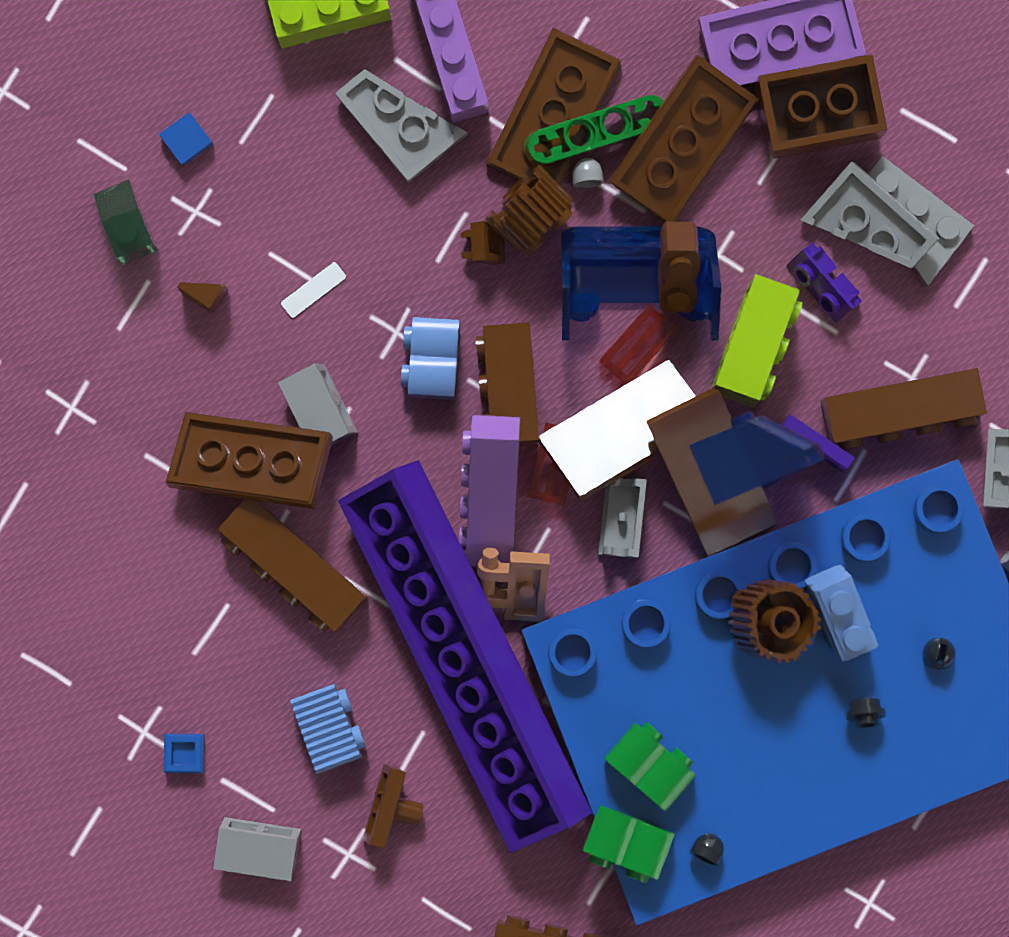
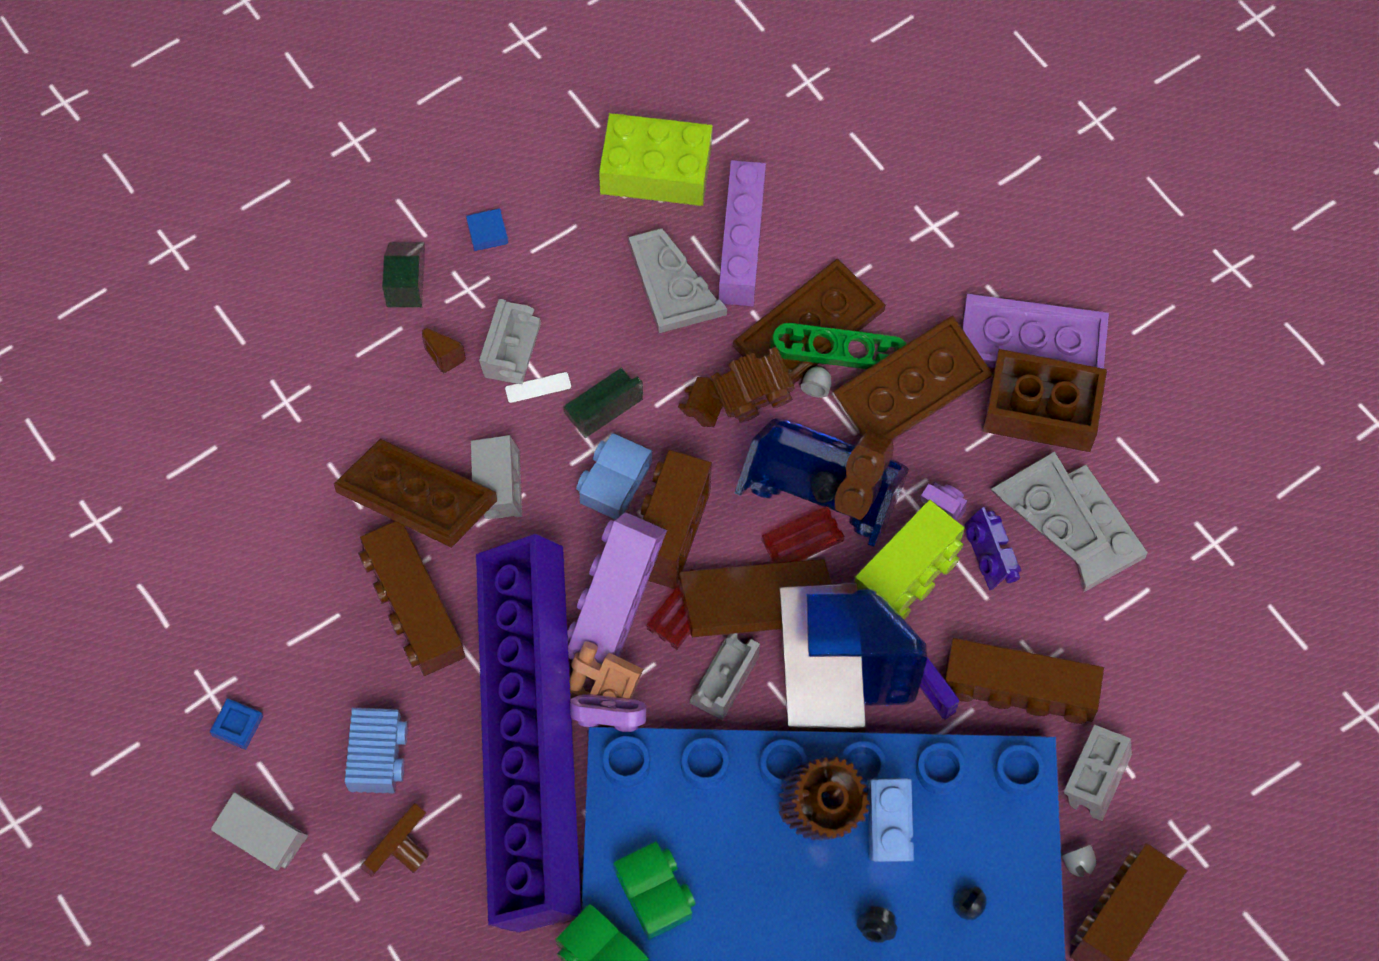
camera: 20 degrees right, 20 degrees down
none -> light grey hinge [479,299,541,385]
none -> clear green panel [563,367,643,438]
none -> medium lavender plate [570,694,646,732]
none -> black hinge [810,471,840,503]
none -> medium lavender slope [921,482,967,521]

